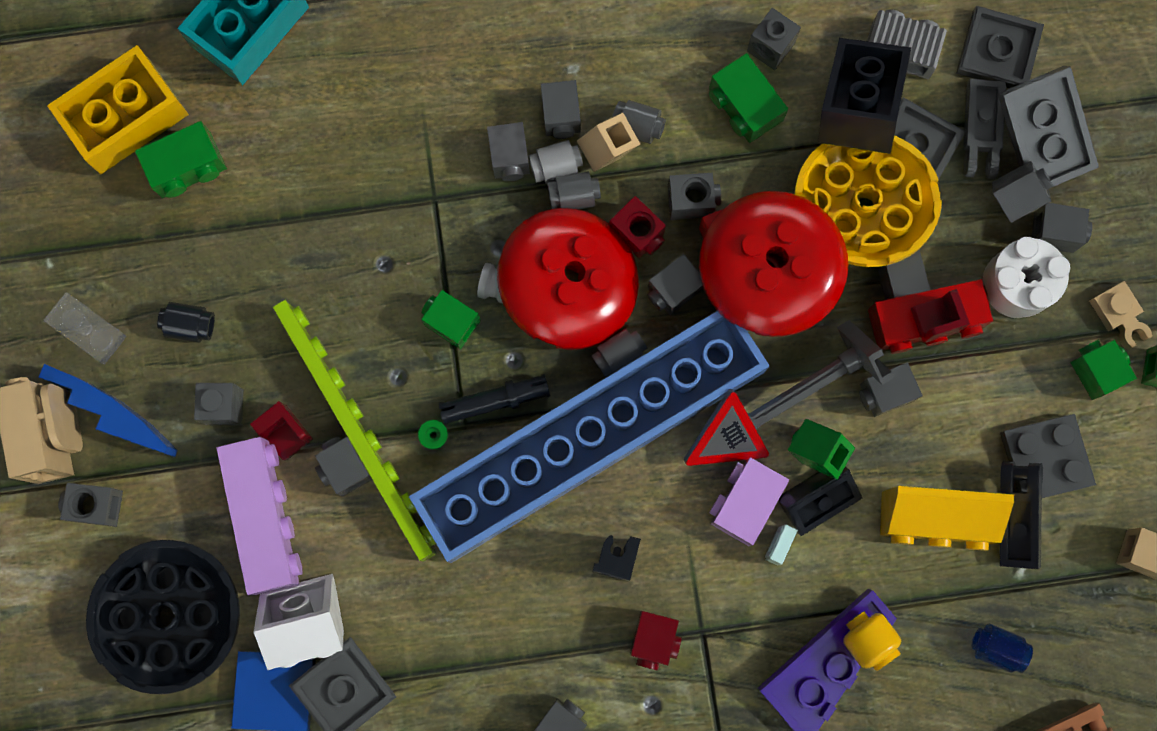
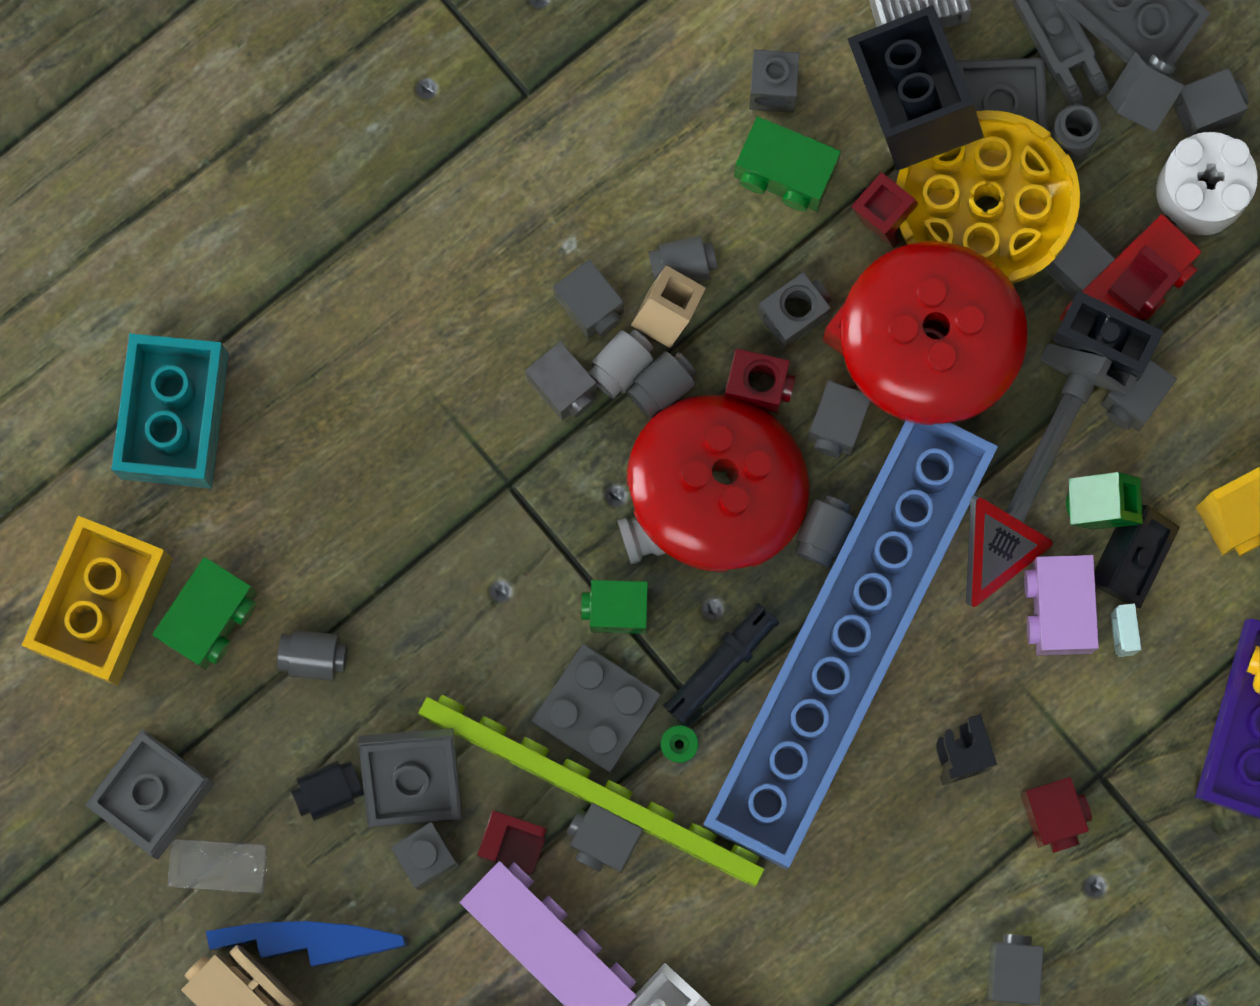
camera: 30 degrees left, 0 degrees up
none -> dark grey tile [86,729,215,860]
none -> dark grey brick [277,630,348,681]
none -> dark grey tile [358,728,462,827]
none -> dark grey plate [531,644,661,774]
none -> dark red panel [851,172,919,249]
none -> dark grey brick [1050,104,1101,161]
none -> black brick [1054,290,1164,382]

